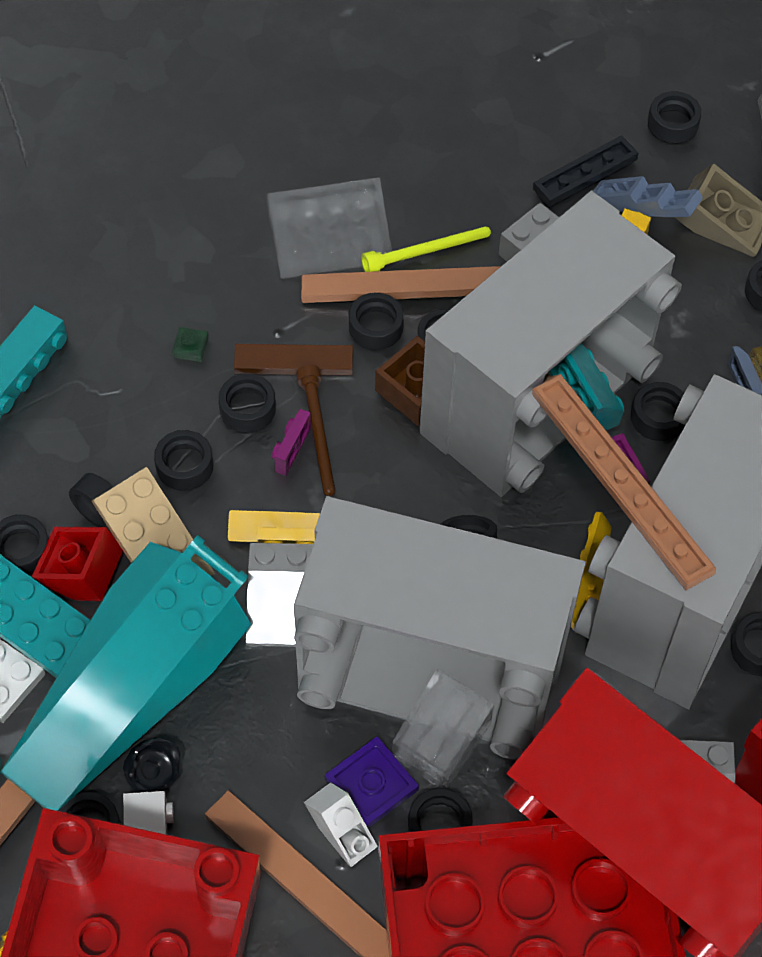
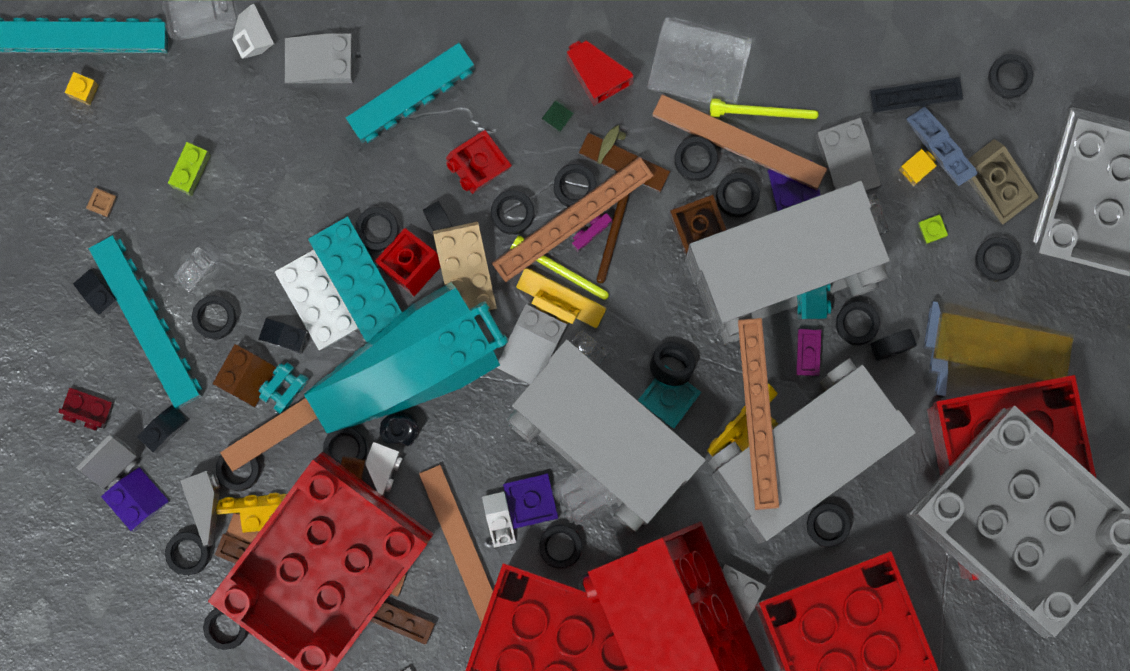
camera: 30 degrees right, 25 degrees up
none -> red plate [446,130,512,194]
none -> nougat tile [492,157,653,283]
none -> neon yellow piece [510,235,609,300]
none -> red slope [567,40,634,106]
none -> olive bar [597,125,626,164]
none -> lime plate [918,215,948,244]

